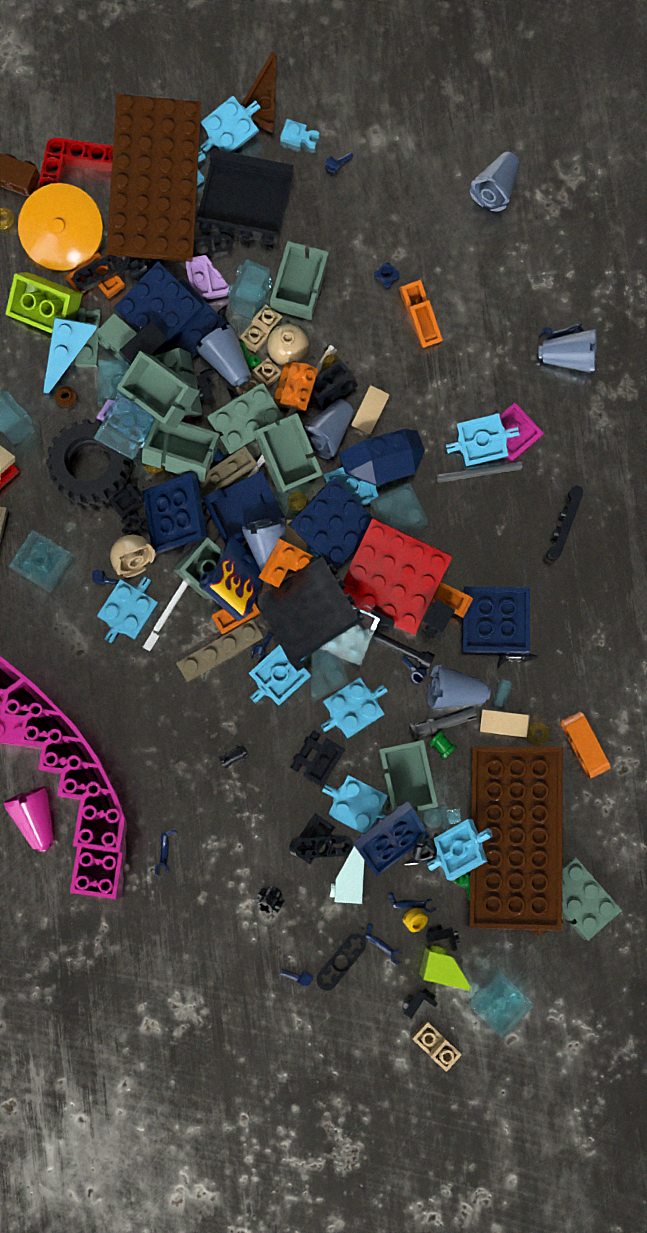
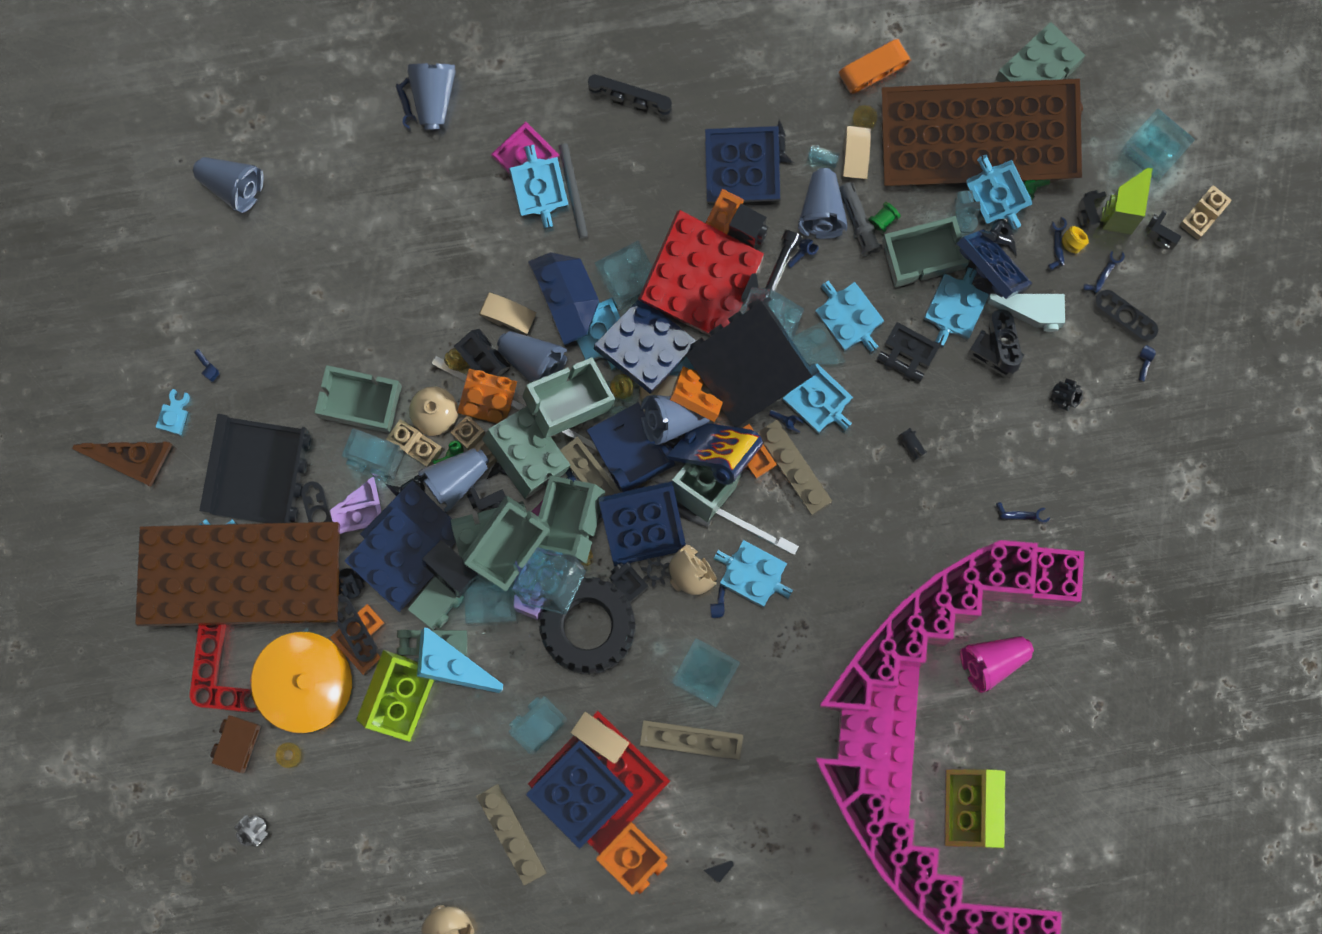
camera: 90 degrees left, 0 degrees up
reddish brown plate [55,386,77,408] -> none
medium azure plate [200,96,261,153] -> none
dark blue plate [374,262,400,287] -> none
orange slope [399,280,443,348] -> none

